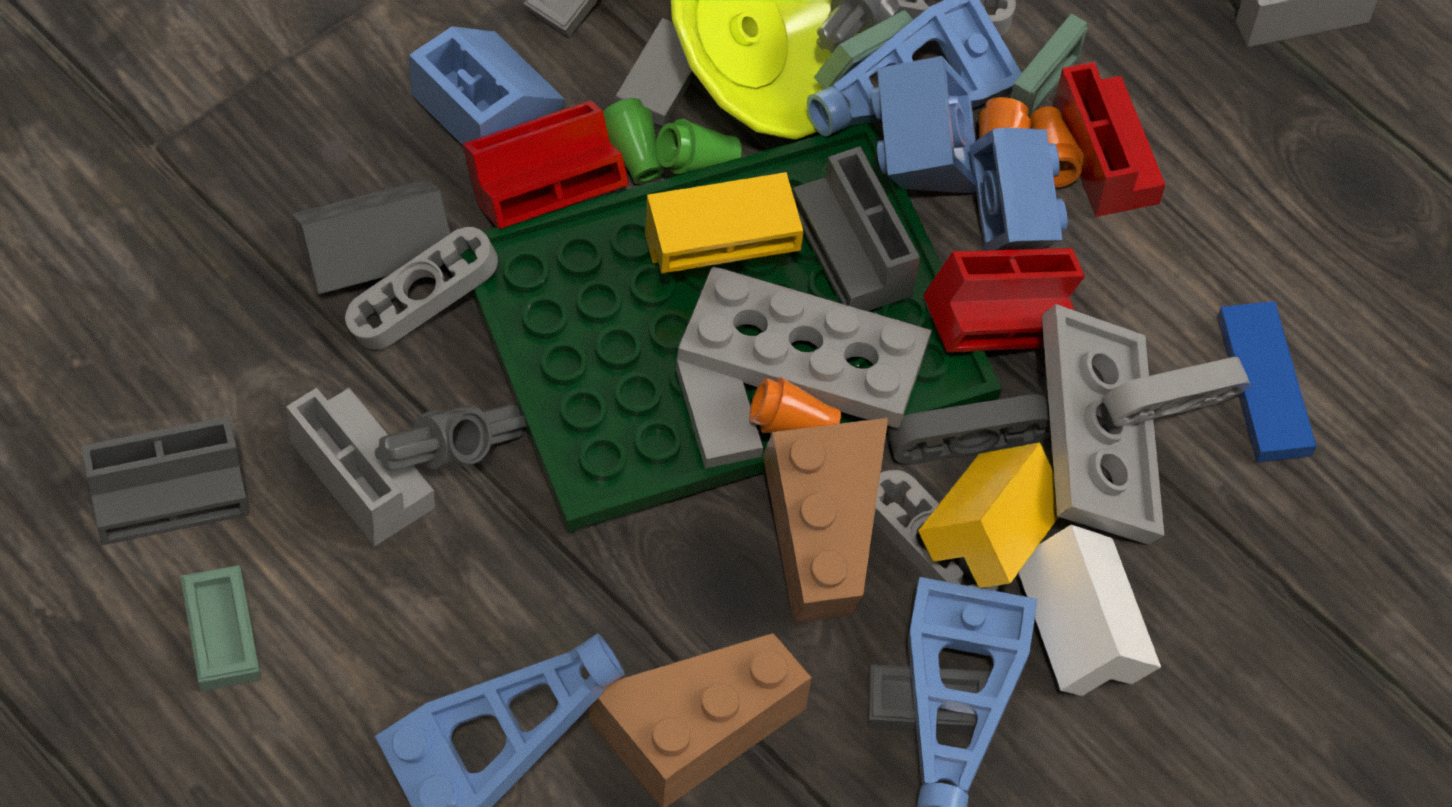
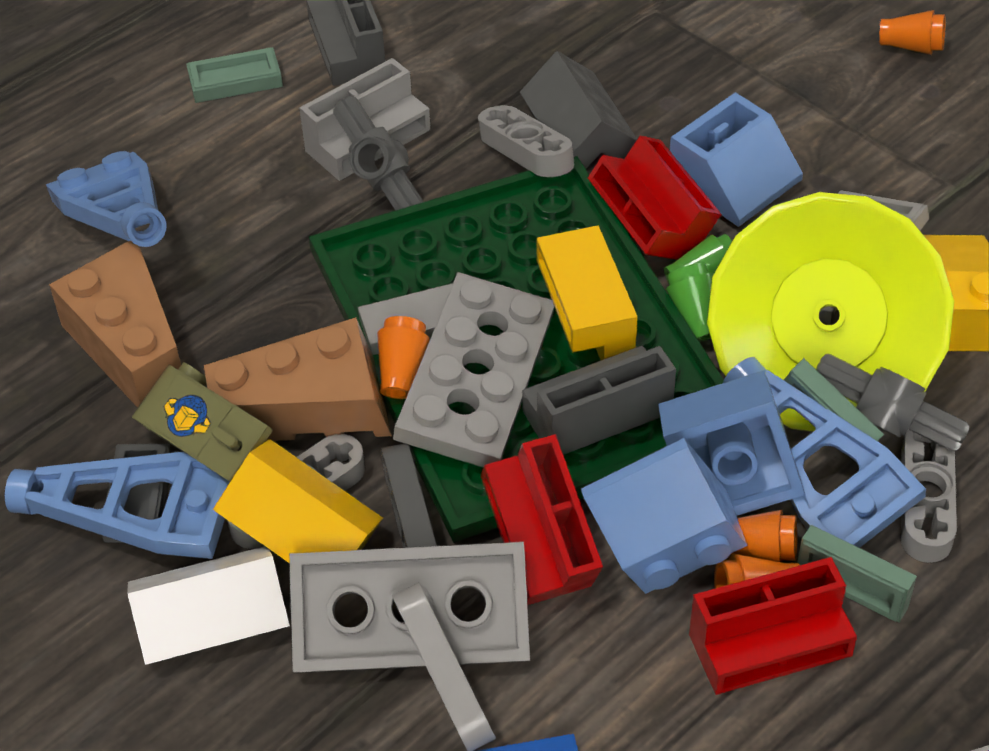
camera: 95 degrees right, 10 degrees down
none -> olive door [131,362,273,482]

